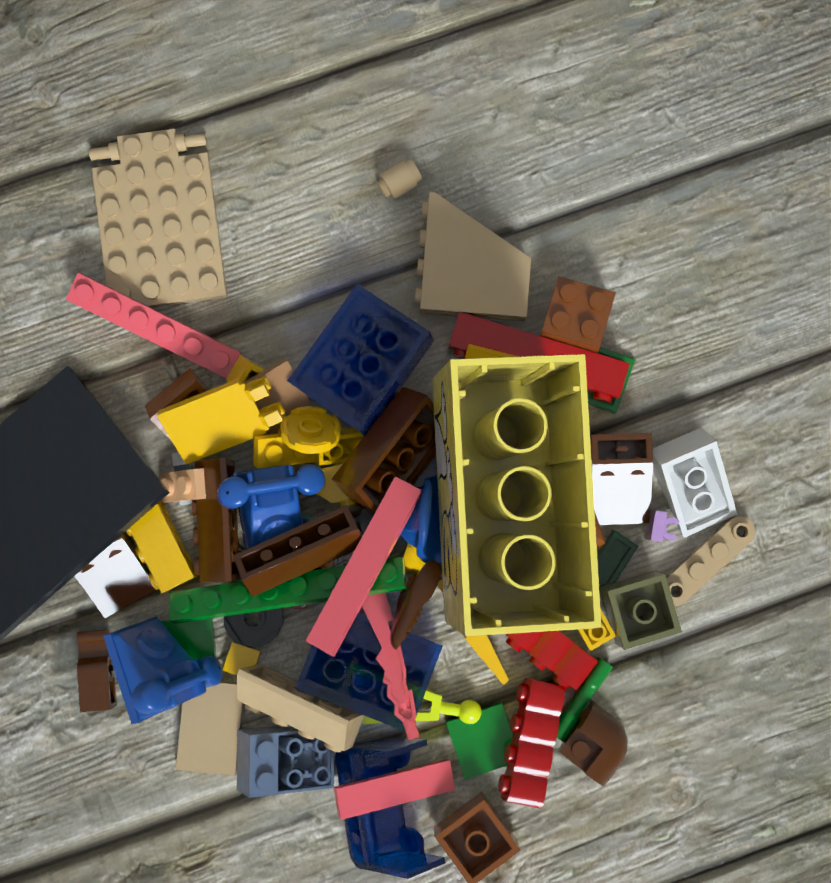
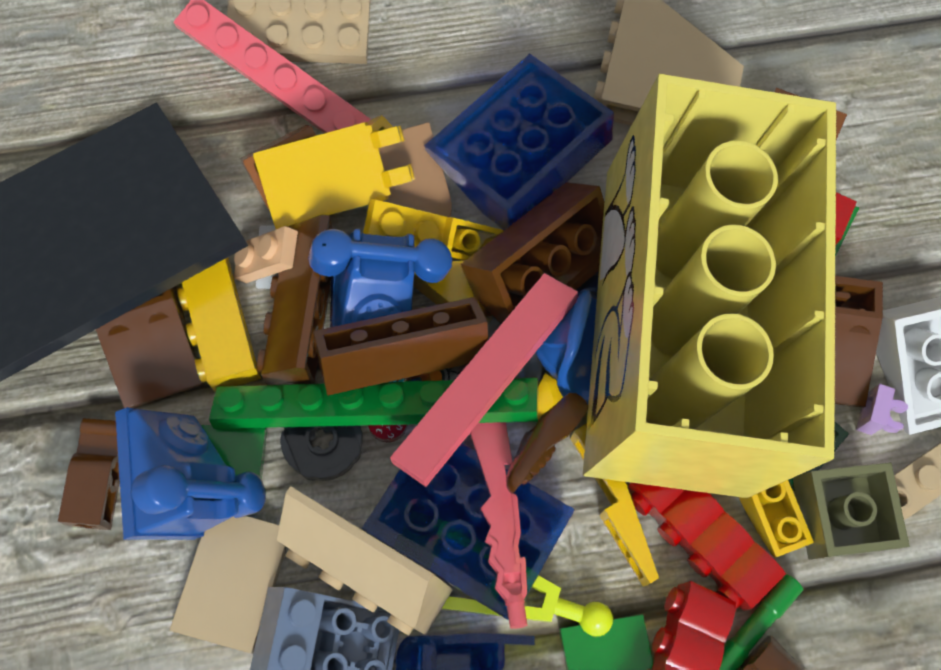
camera: 10 degrees right, 15 degrees down
yellow tile [223,641,261,675] -> none
yellow tile [280,406,341,454] -> none

